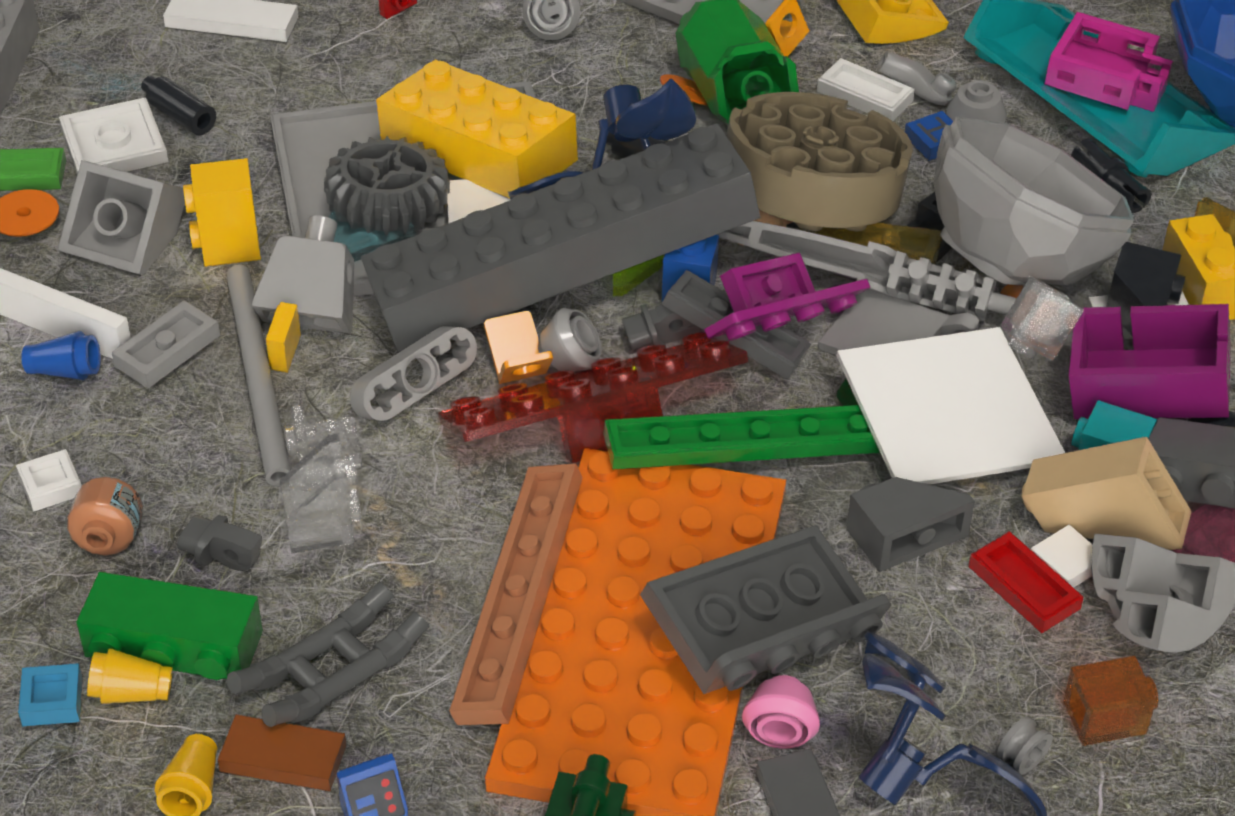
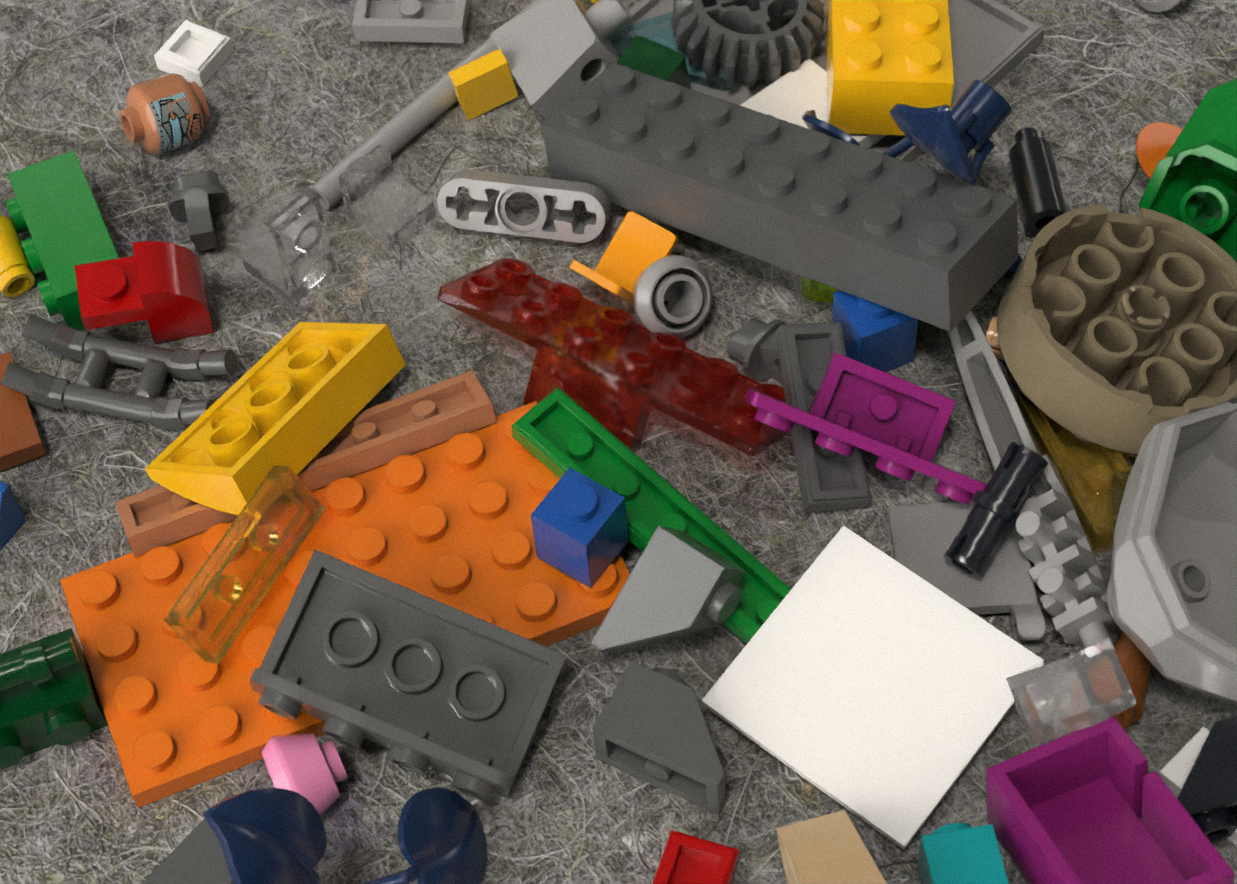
camera: 60 degrees right, 10 degrees up
none -> red brick [74,241,214,343]
none -> yellow slope [145,322,406,518]
none -> clear yellow tile [164,465,326,664]
none -> blue brick [531,468,629,588]
none -> slope [591,526,747,651]
none -> dark green slope [617,35,691,89]
none -> black pin [943,442,1048,578]

